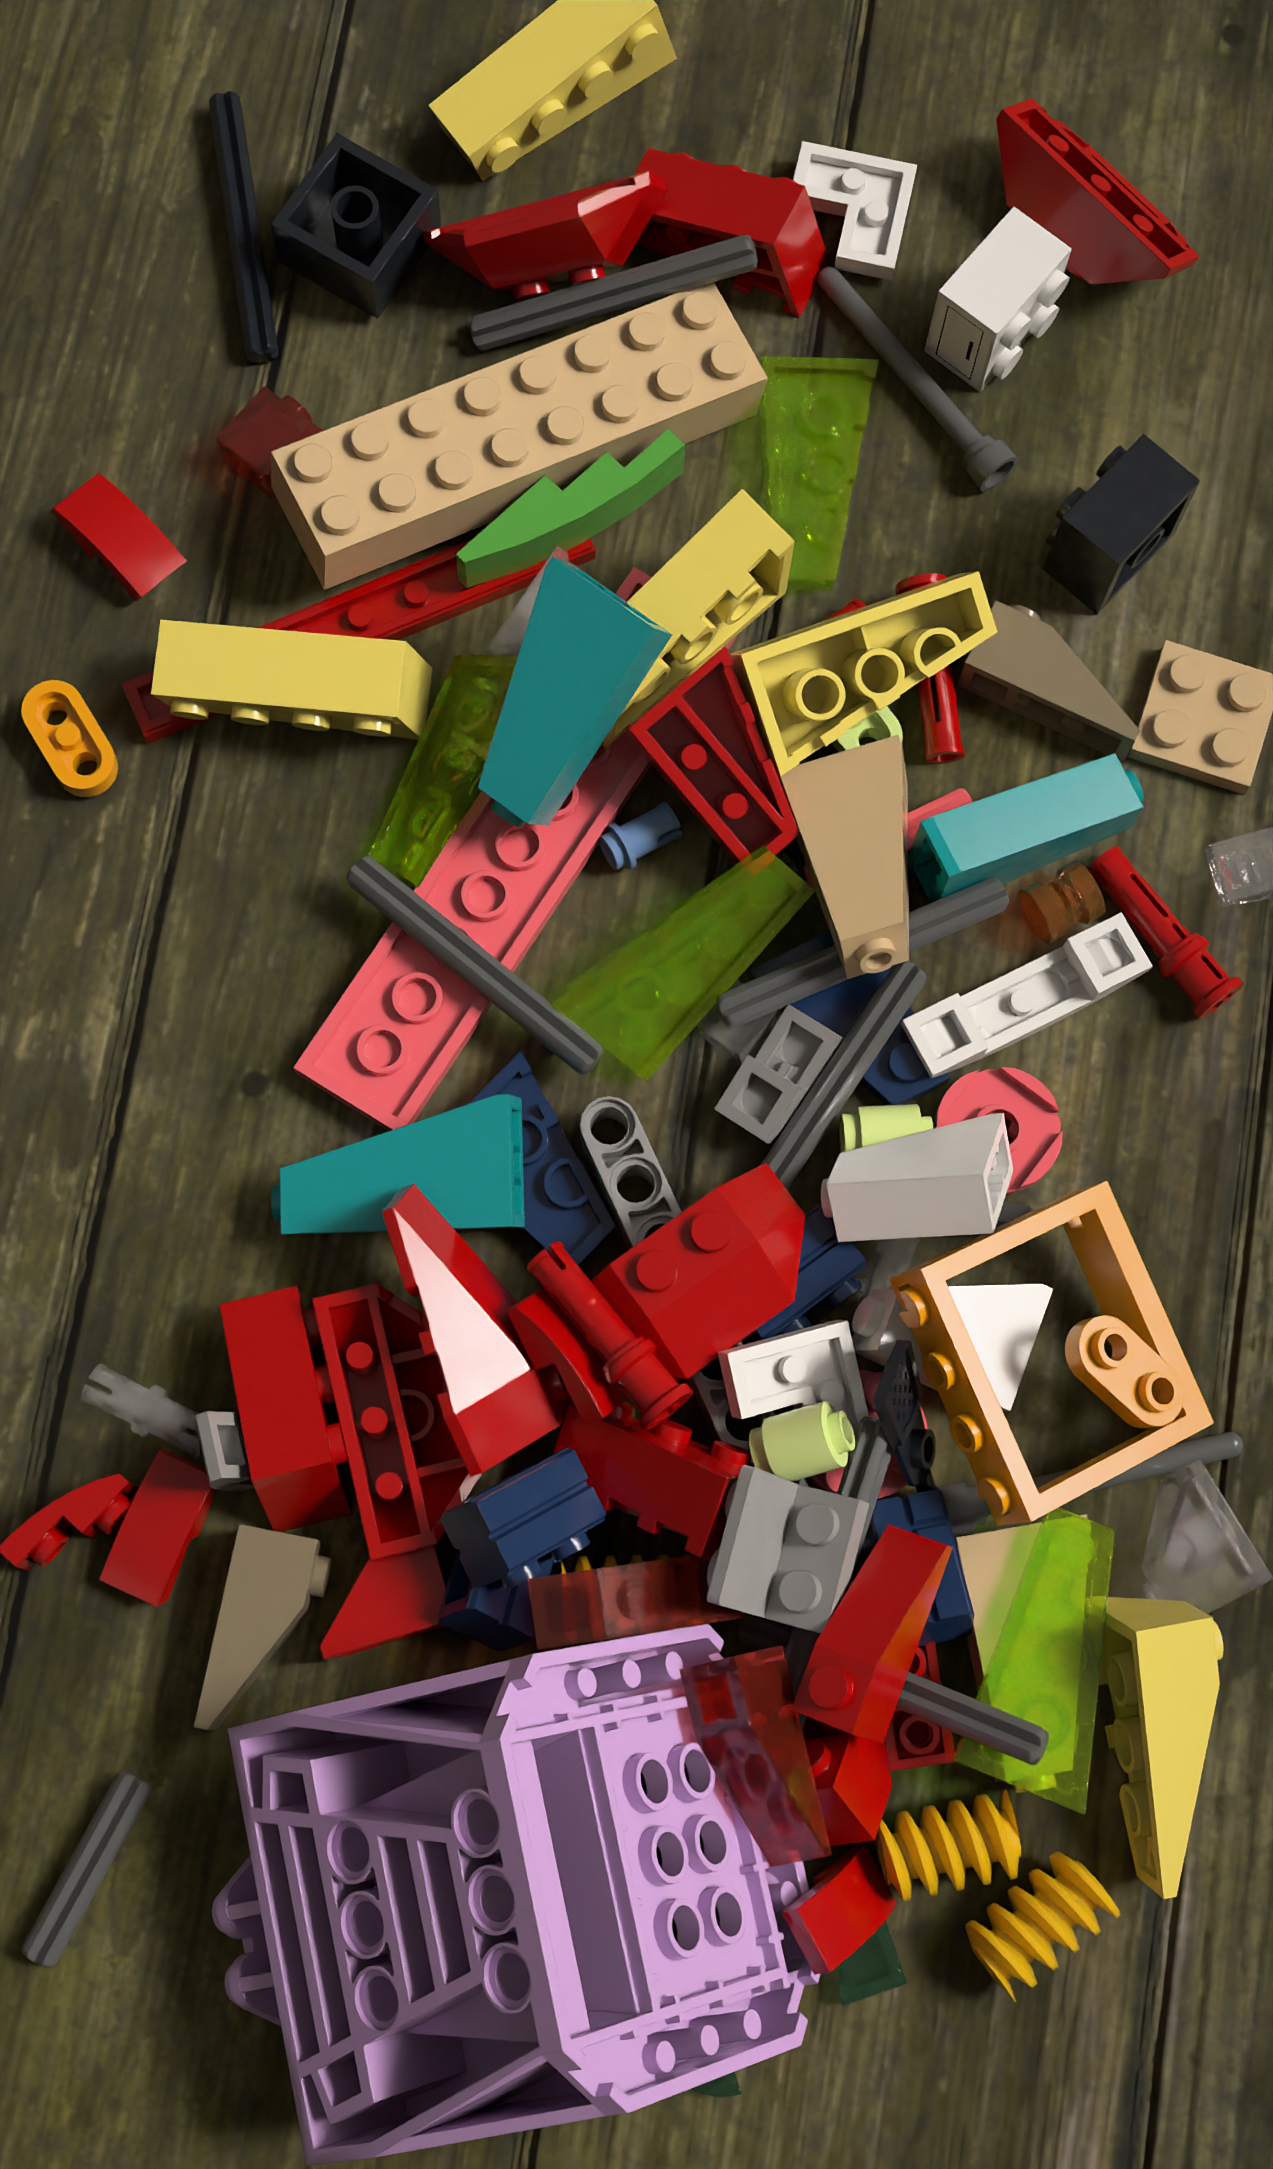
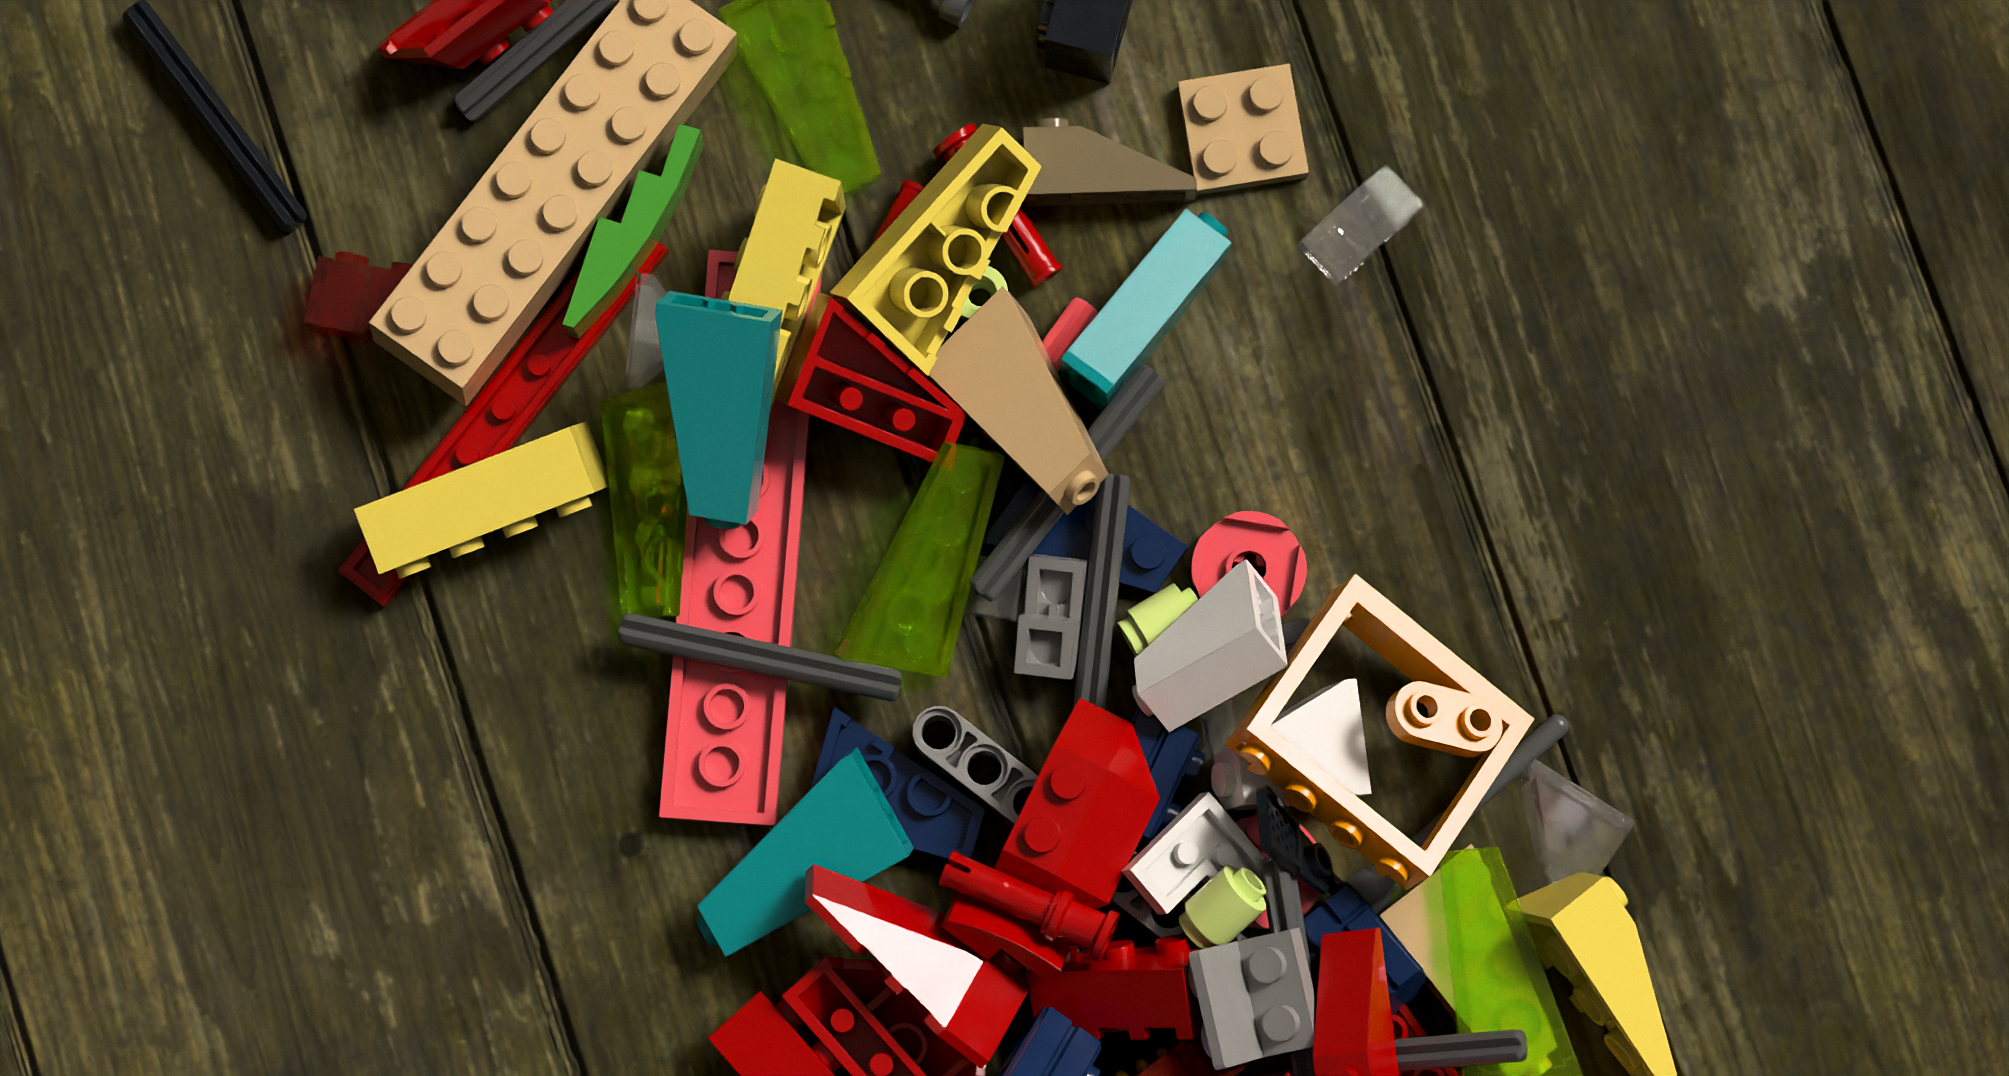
camera: 20 degrees left, 5 degrees up
light orange plate [21,680,118,797] -> none
red slope [51,473,186,602] -> none
black brick [271,133,441,319] -> none
medium blue pin [599,802,682,870] -> none
white slope [901,912,1153,1078] -> none
clear orange wheel [1018,861,1106,945] -> none
red pin [1087,846,1244,1020] -> none

